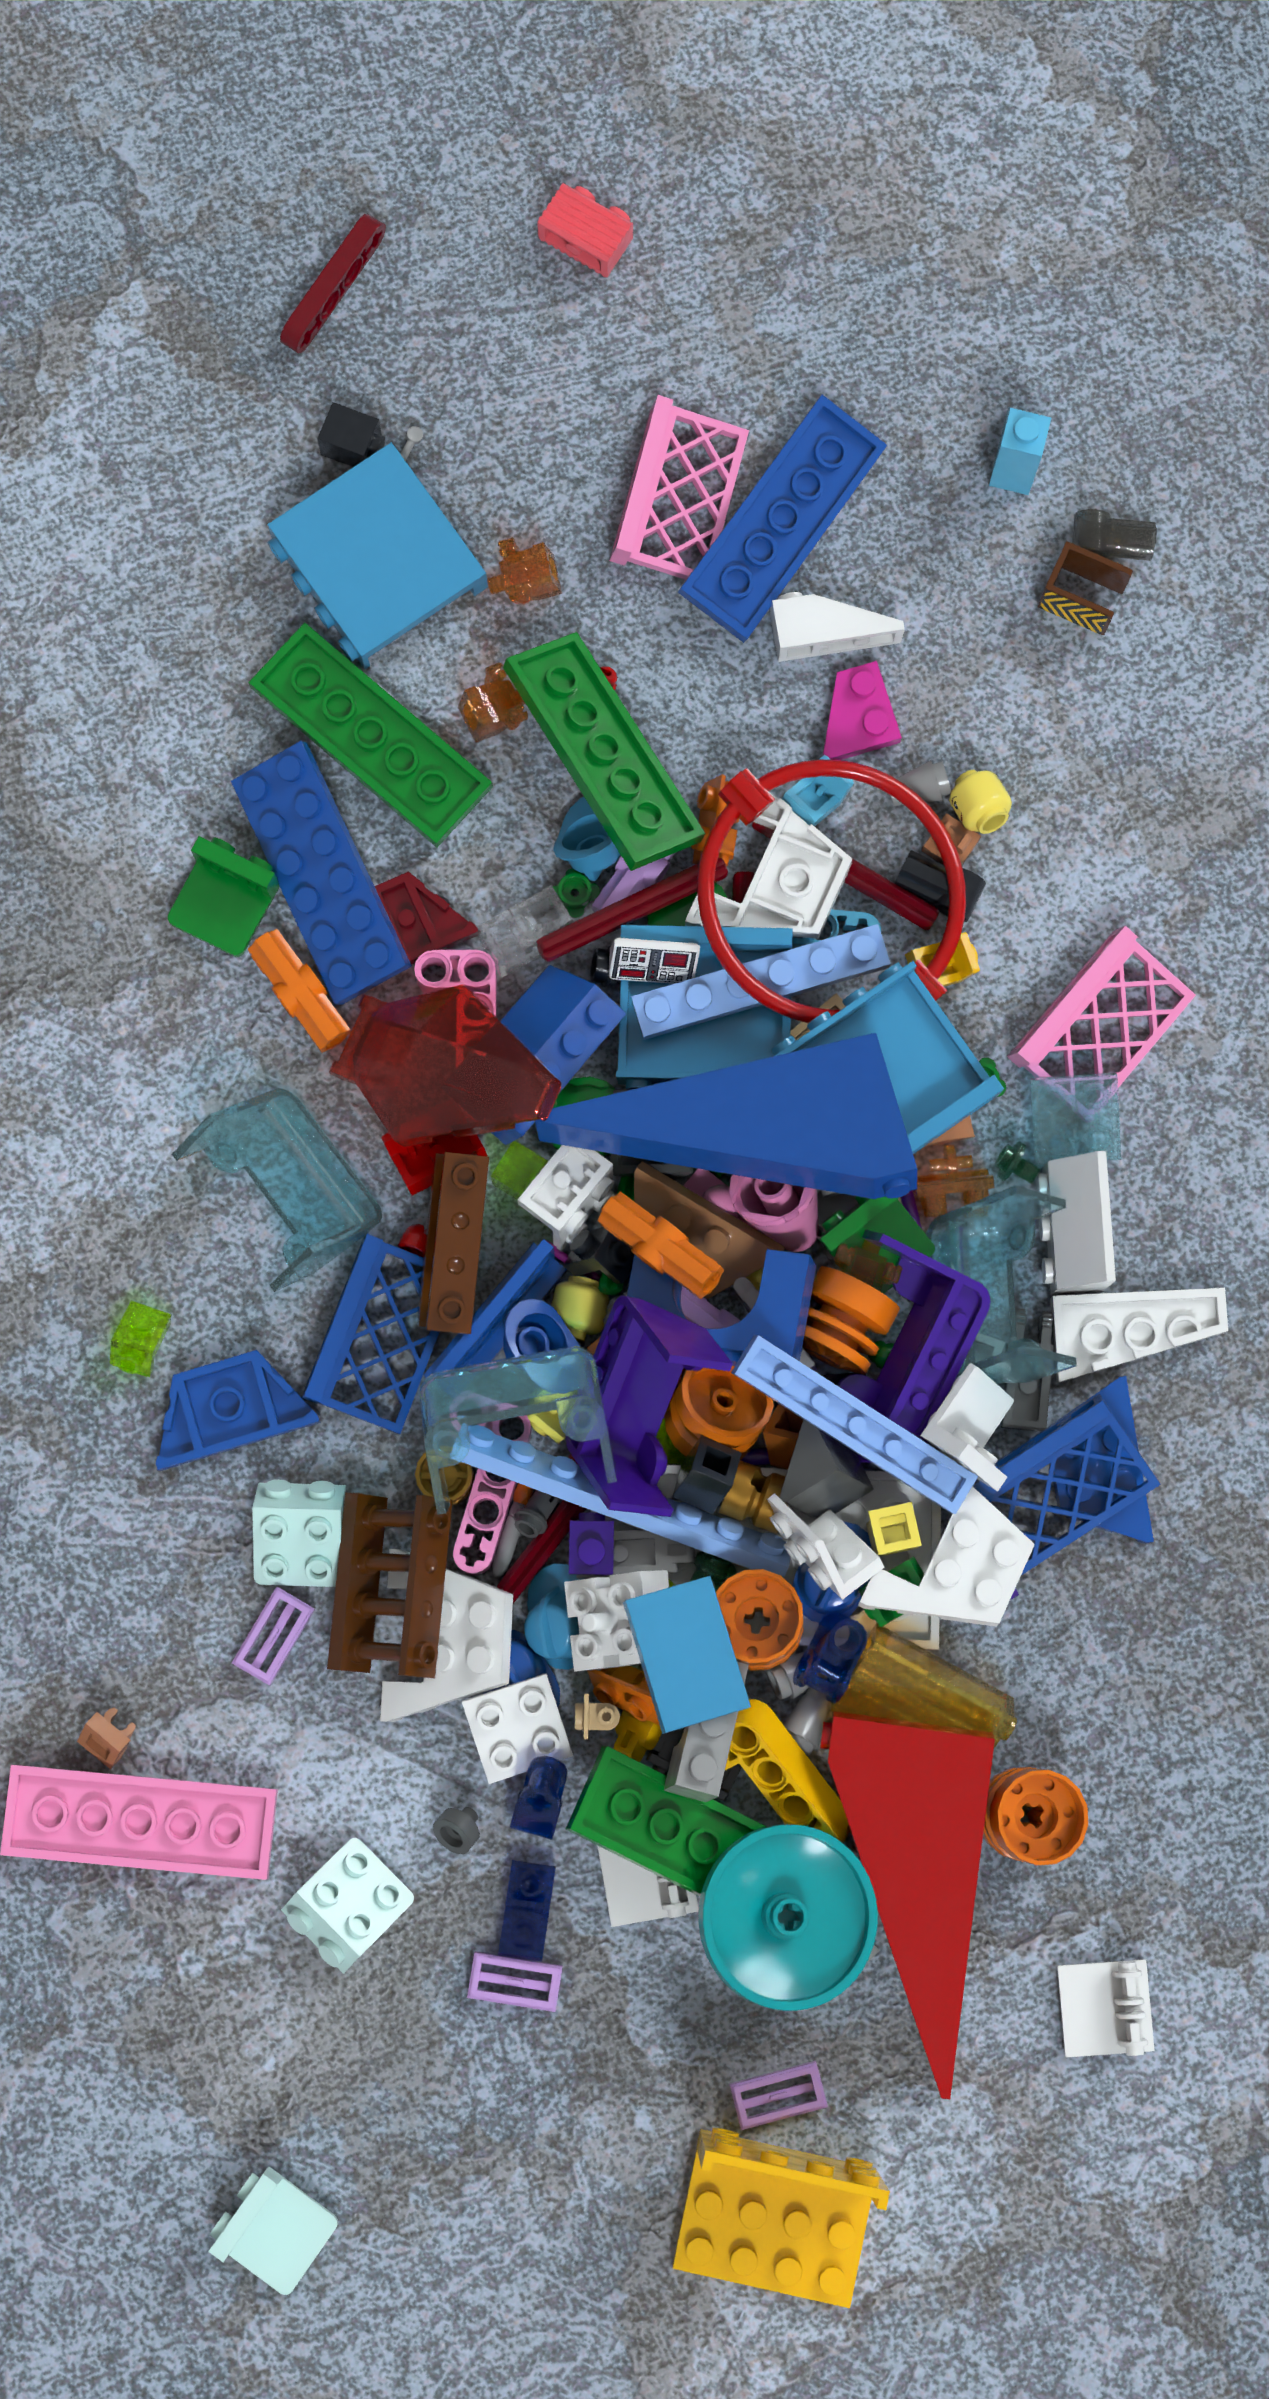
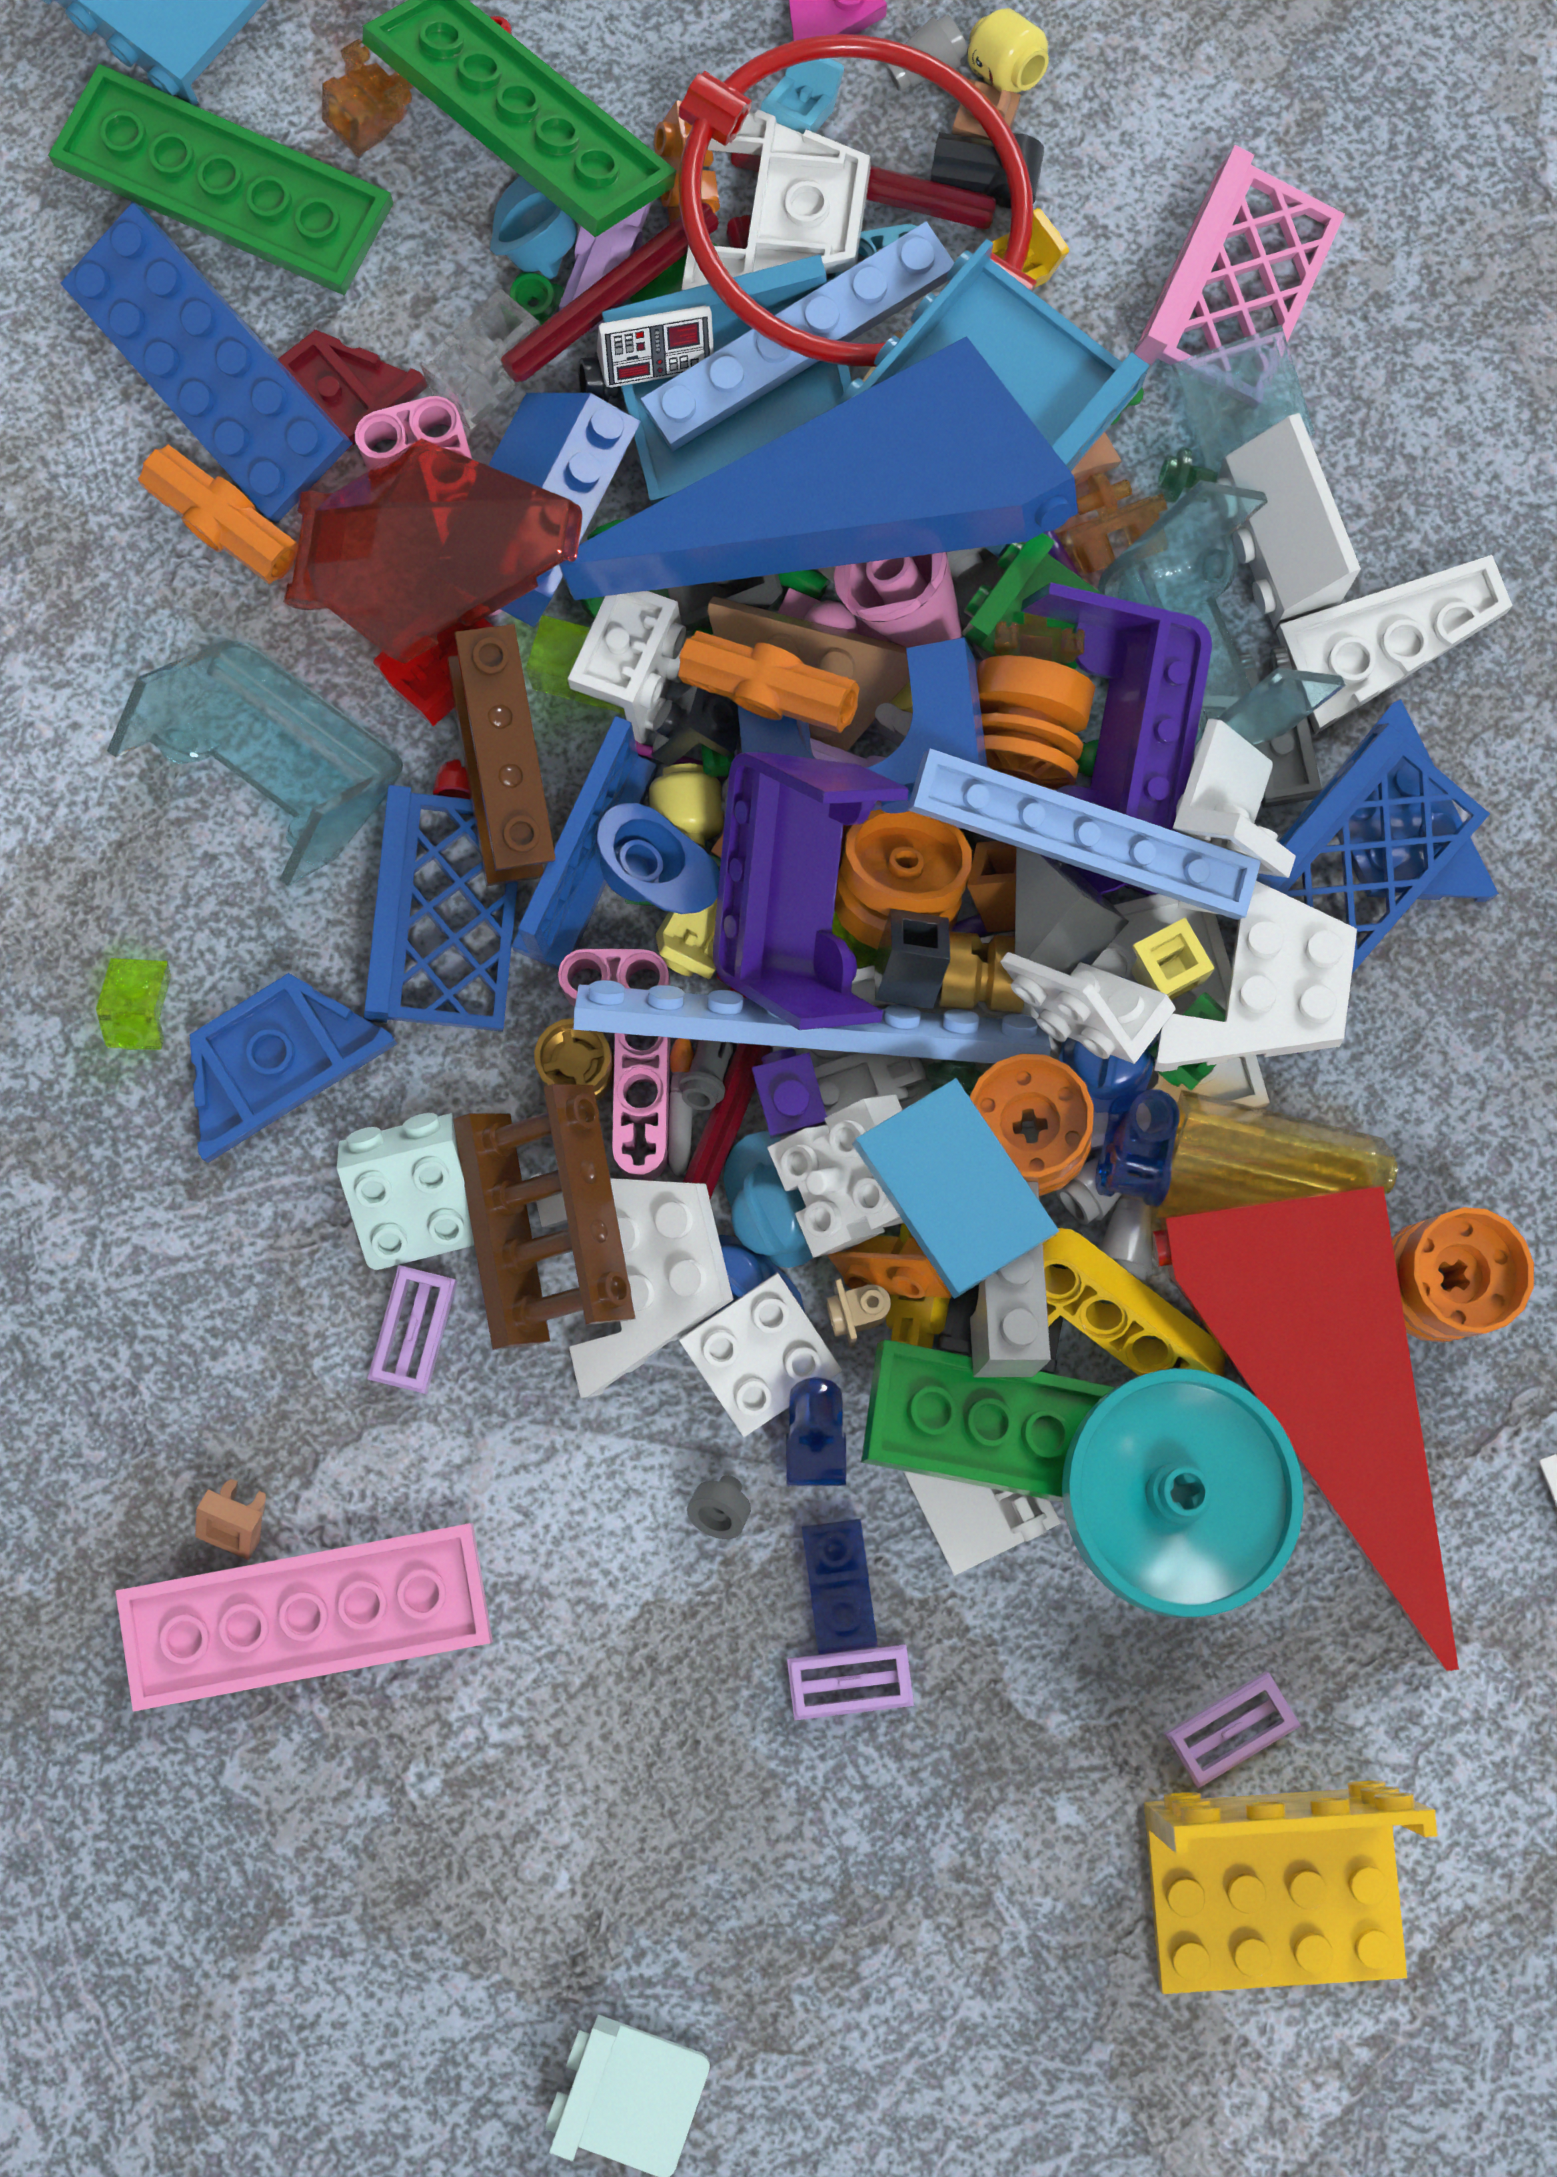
camera: 10 degrees left, 0 degrees up
green bracket [168,836,280,957] -> none
light aqua bracket [281,1838,414,1974] -> none
clear light blue windscreen [420,1346,617,1515] -> none

